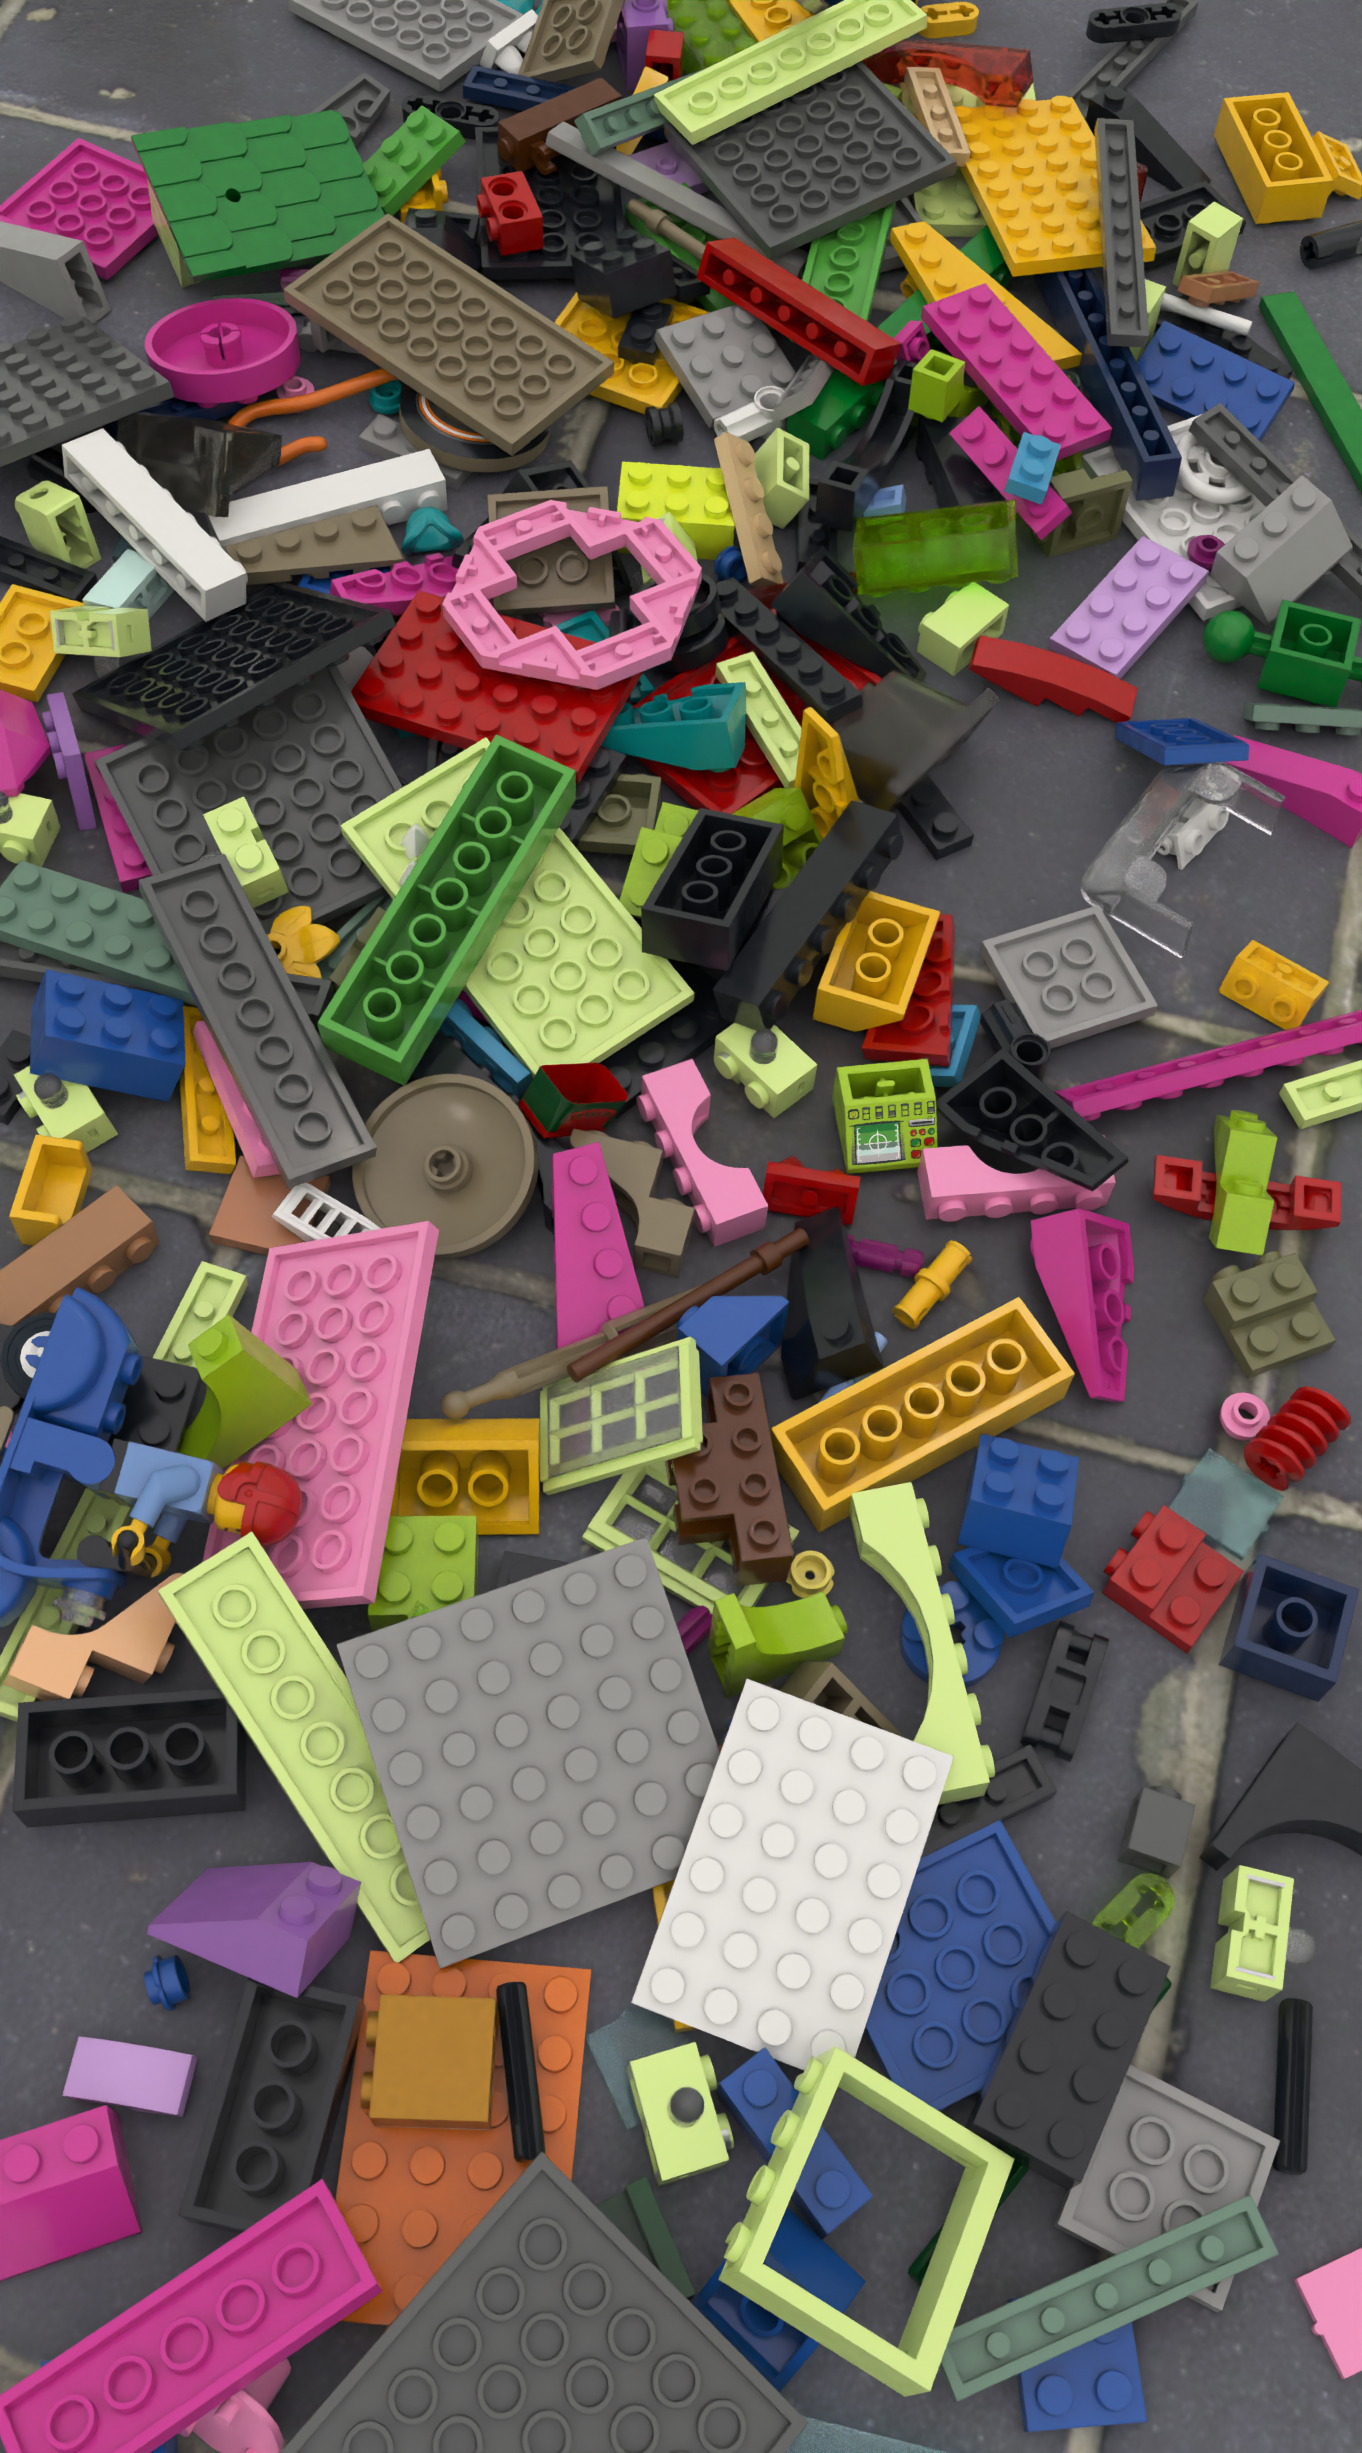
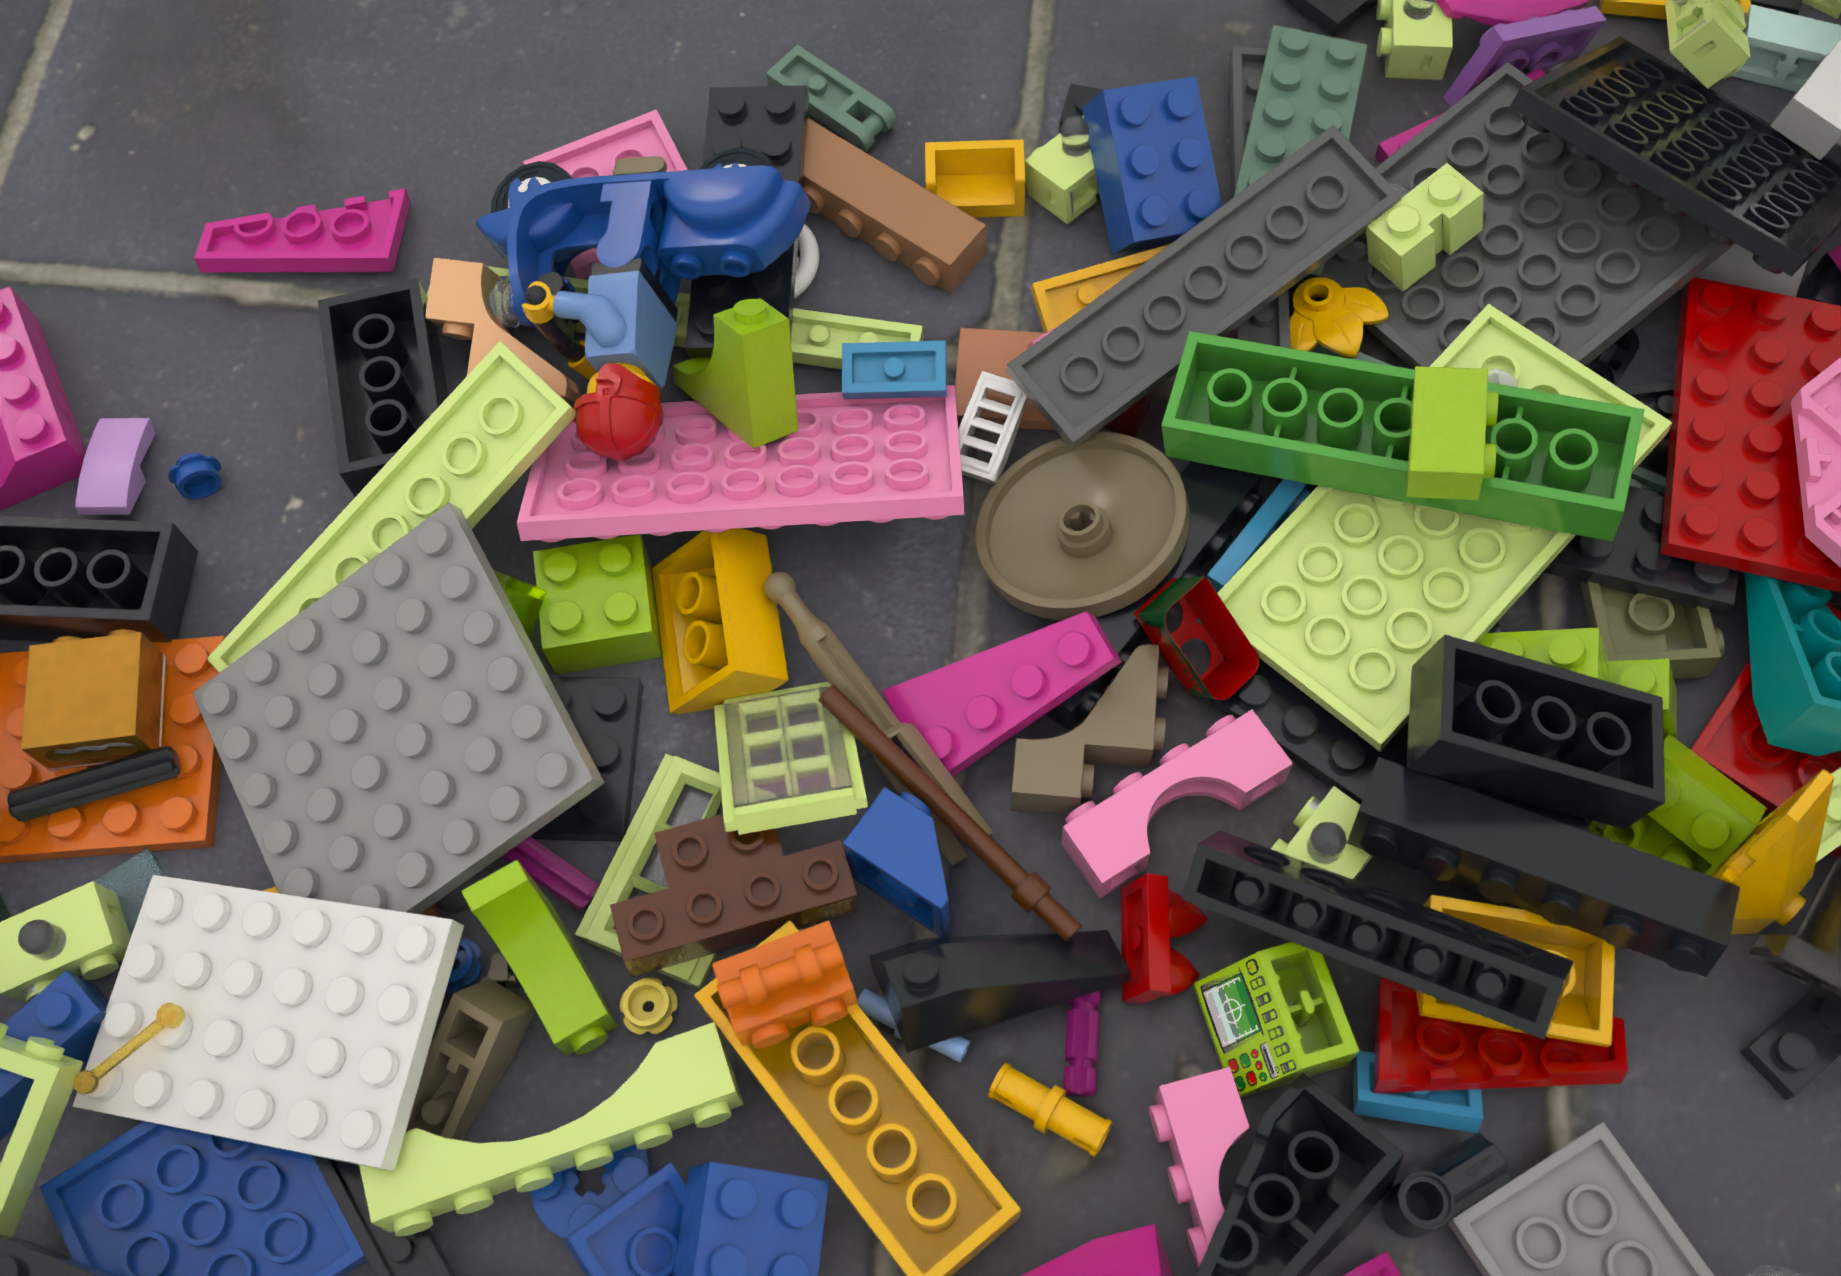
camera: 90 degrees right, 5 degrees up
medium lavender slope [147,1862,361,1998] -> none
none -> clear yellow hinge [73,1003,185,1095]
none -> orange brick [712,920,858,1048]
none -> dark azure plate [842,340,947,399]
none -> black brick [1182,830,1574,1040]
none -> lime brick [1406,366,1498,500]

